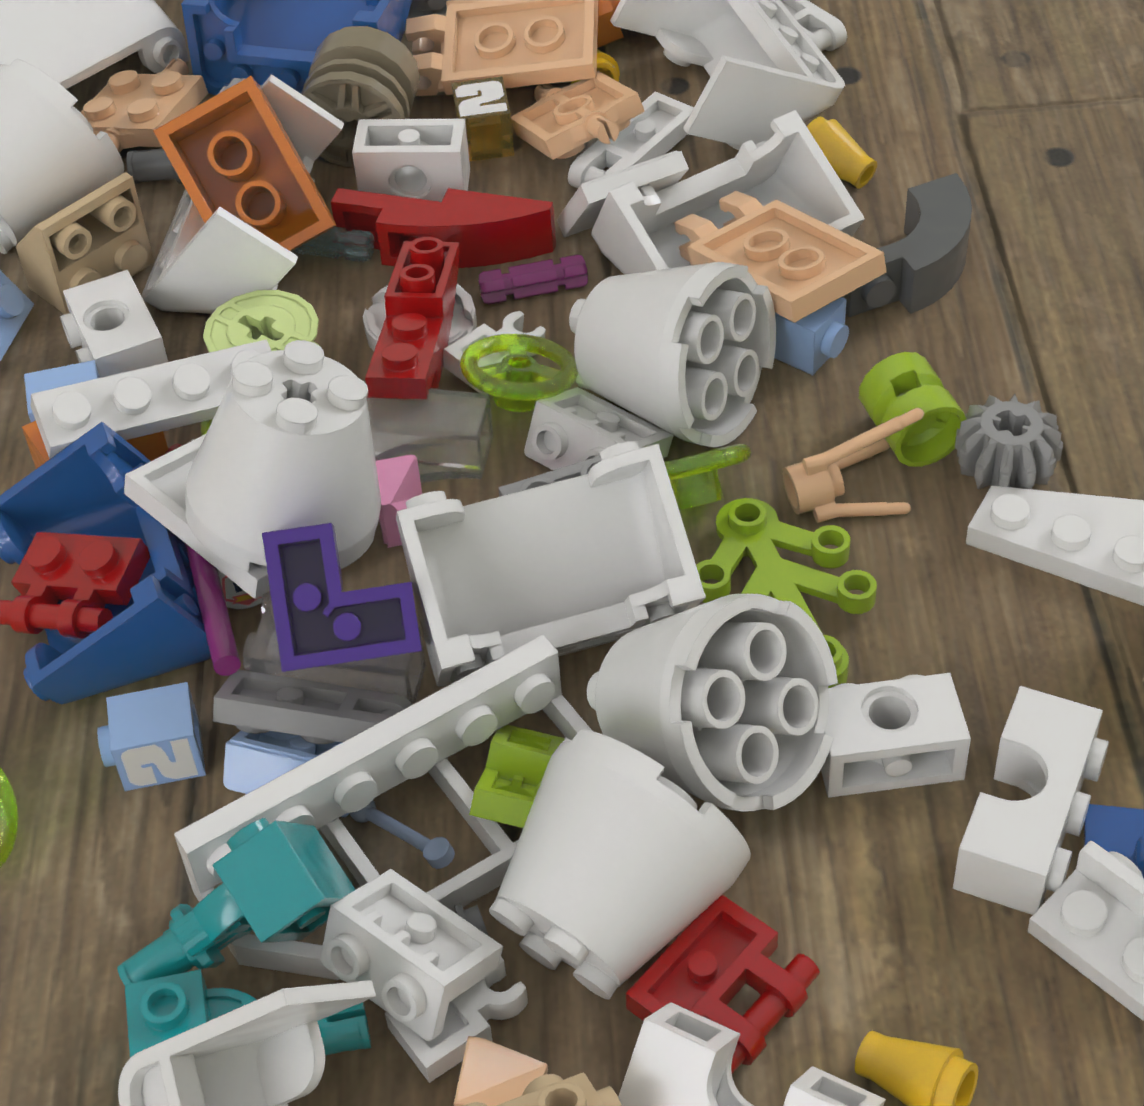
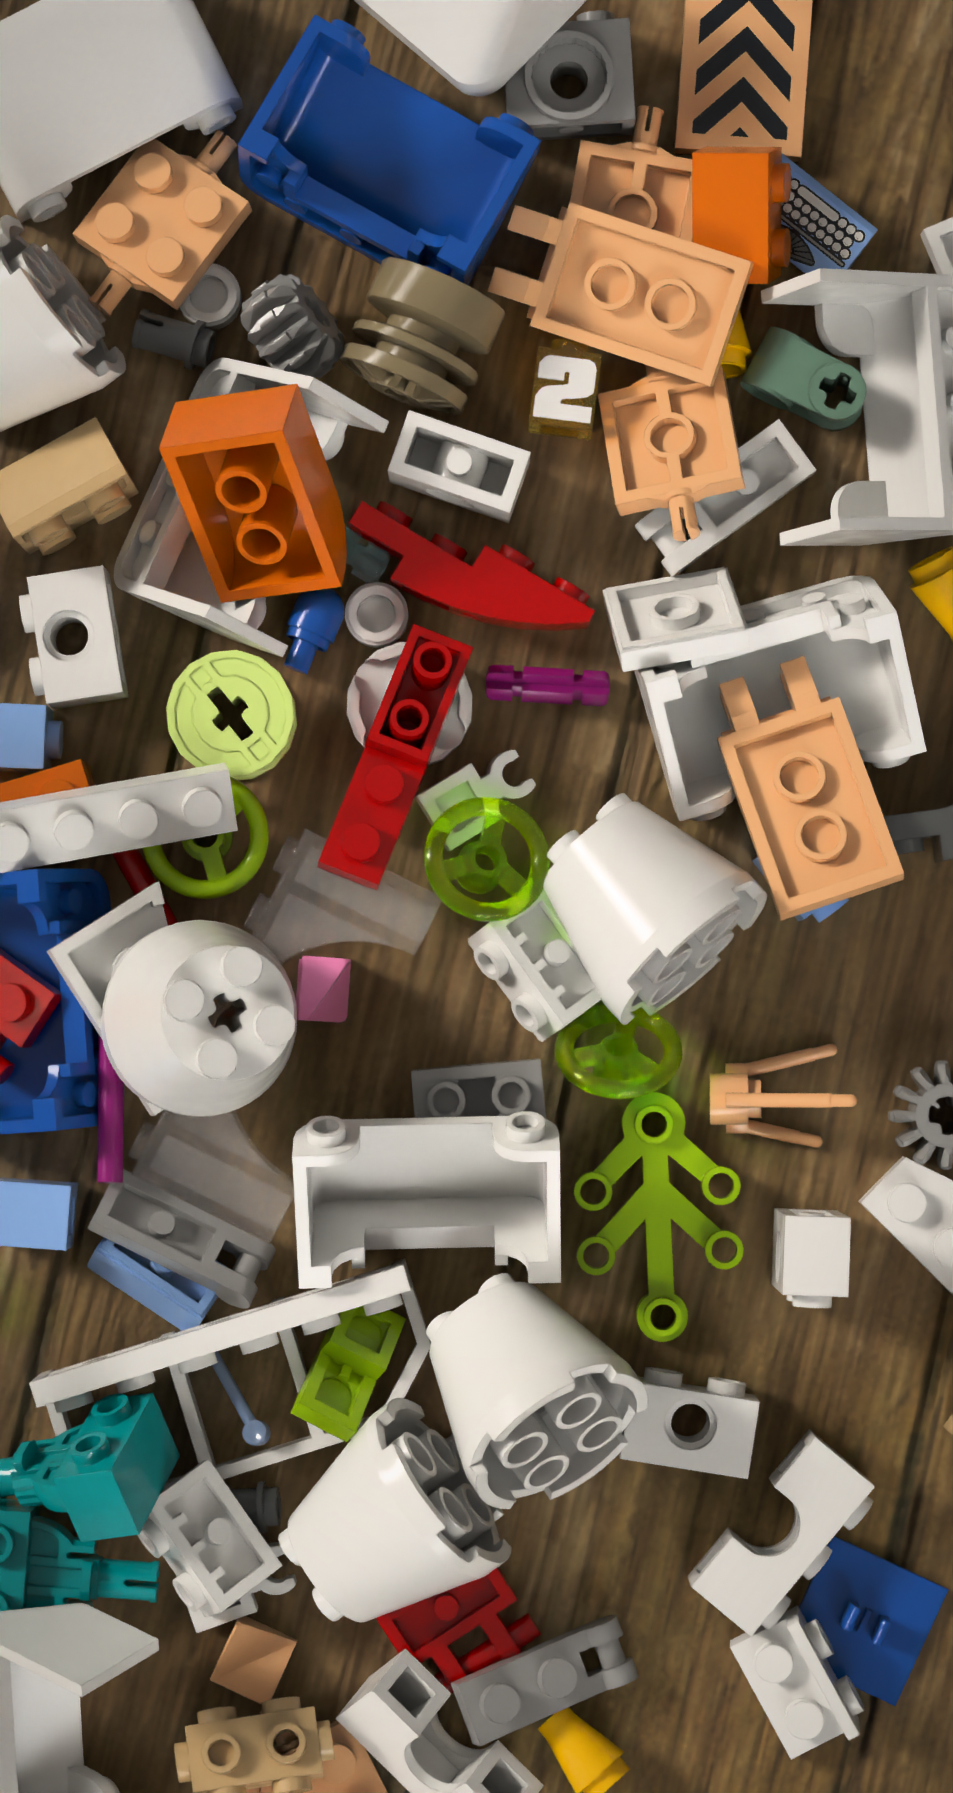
camera: 10 degrees right, 40 degrees up
dark purple brick [262,523,422,672] -> none
lime wheel [859,352,967,467] -> none
none -> blue cylinder [284,588,345,675]
none -> white tile [345,582,409,648]
none -> light grey plate [451,1615,639,1746]
none -> sand green piece [739,326,867,431]
none -> white brick [771,1208,851,1308]

